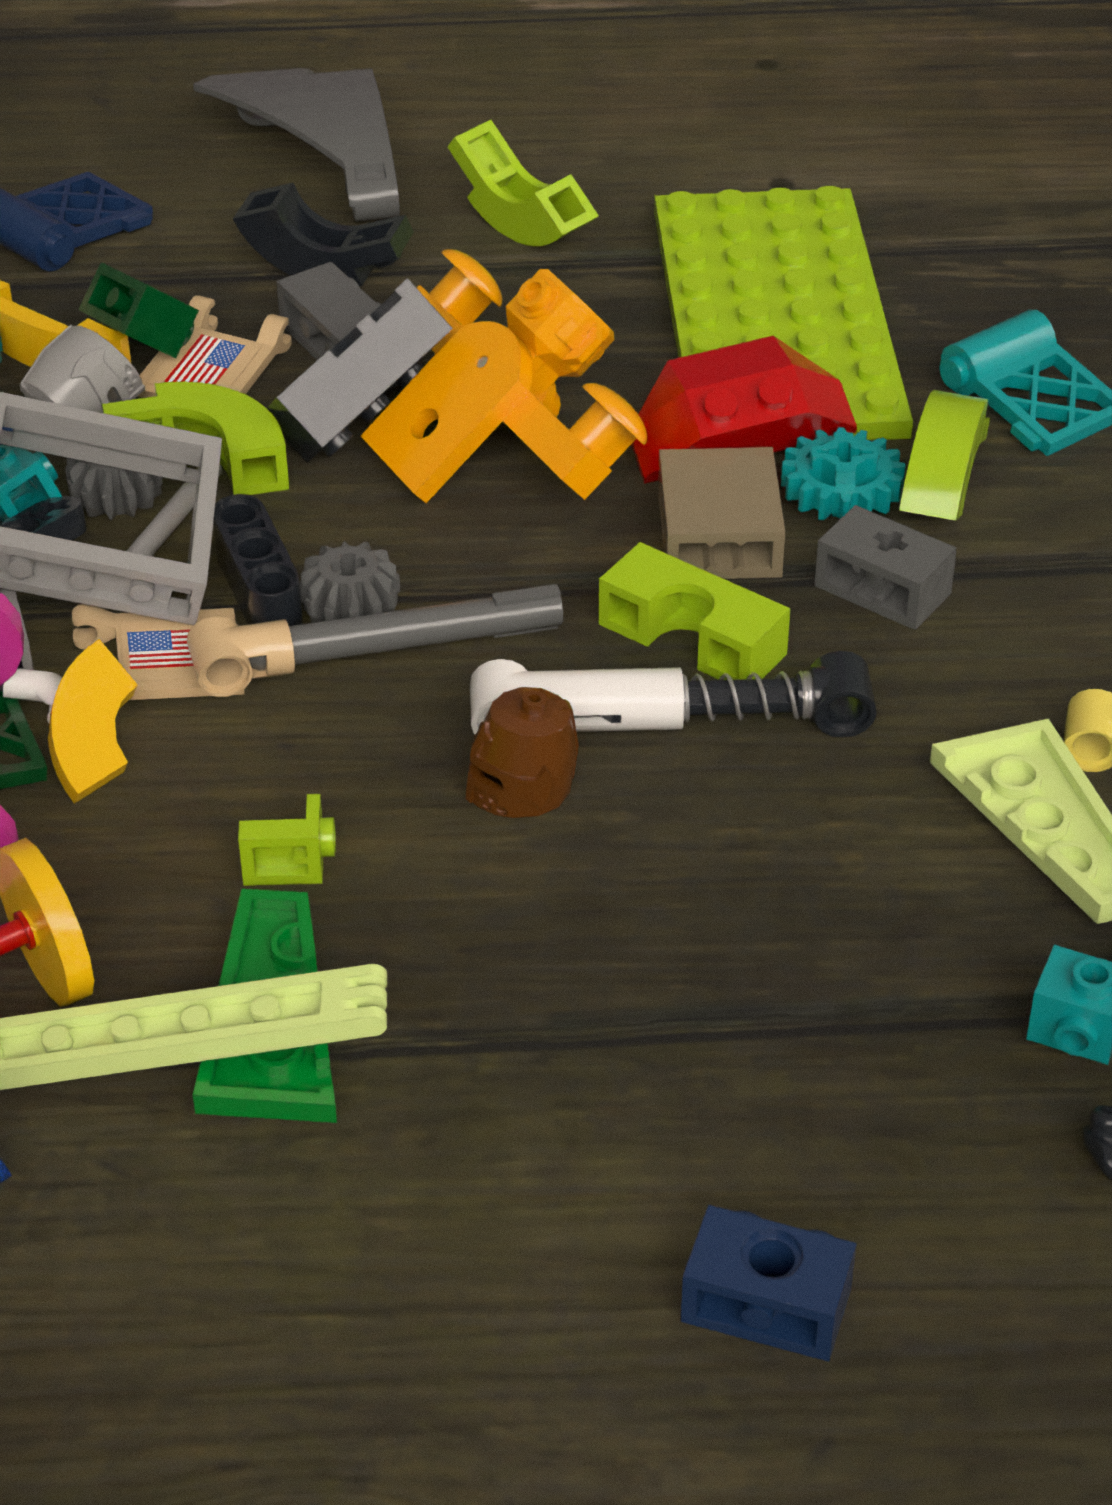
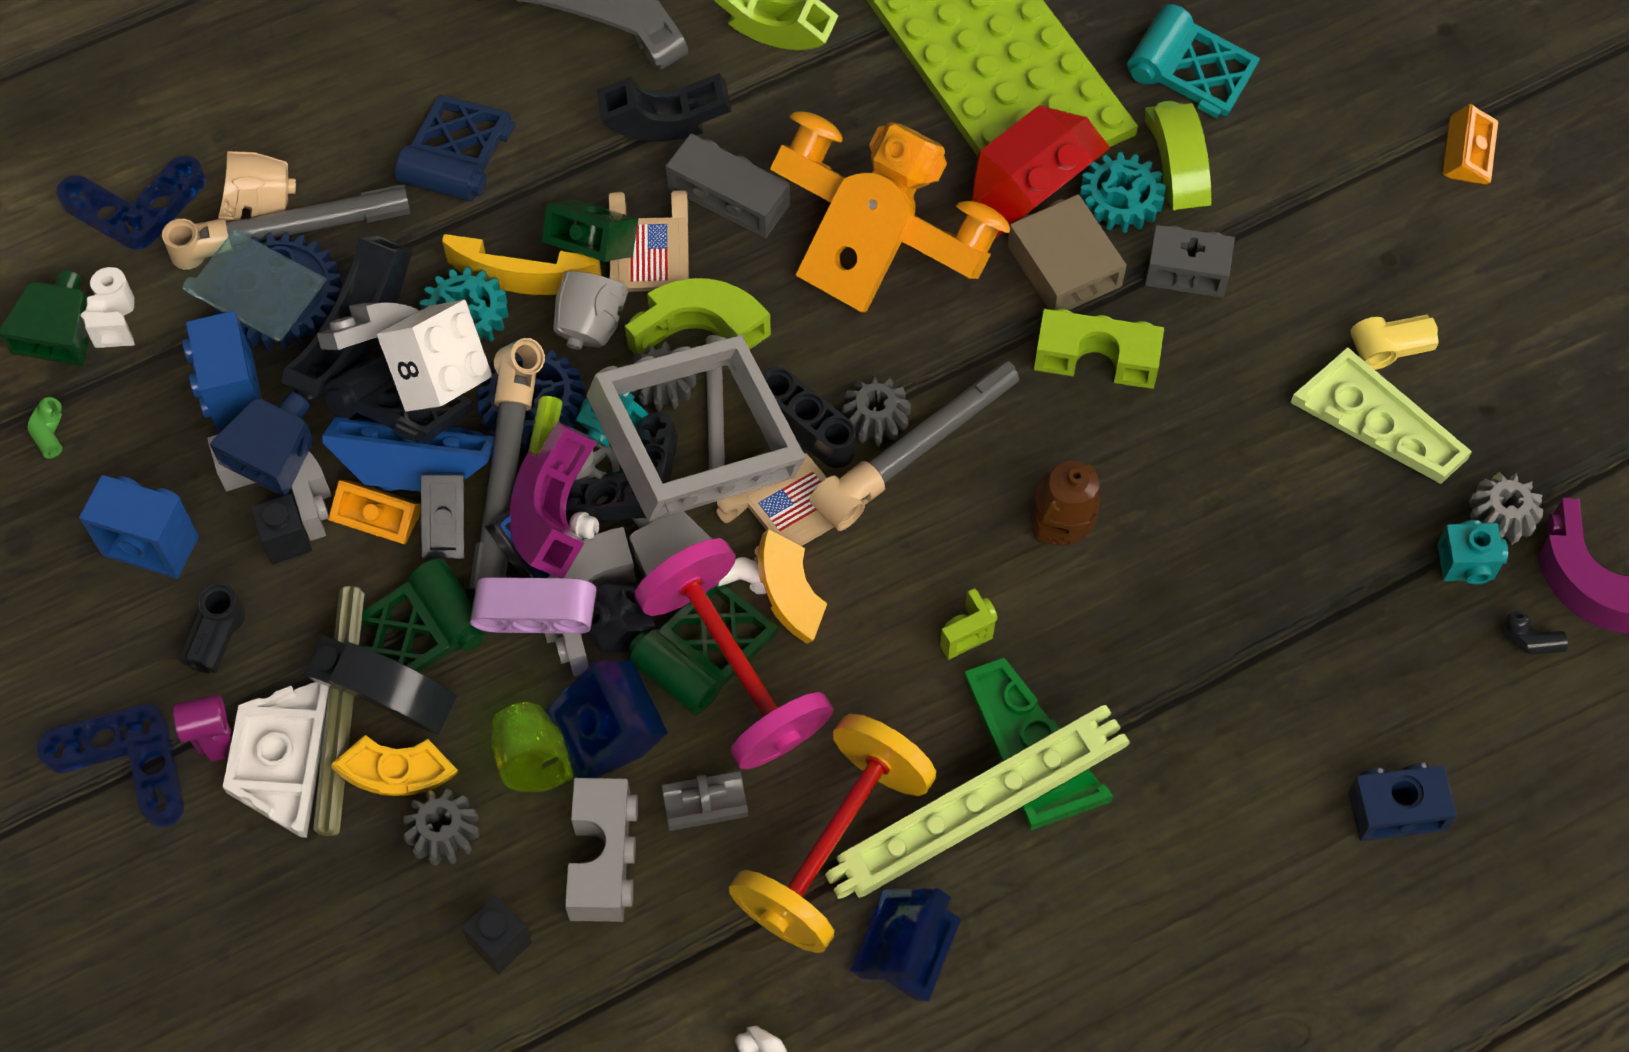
camera: 25 degrees left, 20 degrees up
wedge [267,278,453,463] -> none
piece [470,651,877,737] -> none

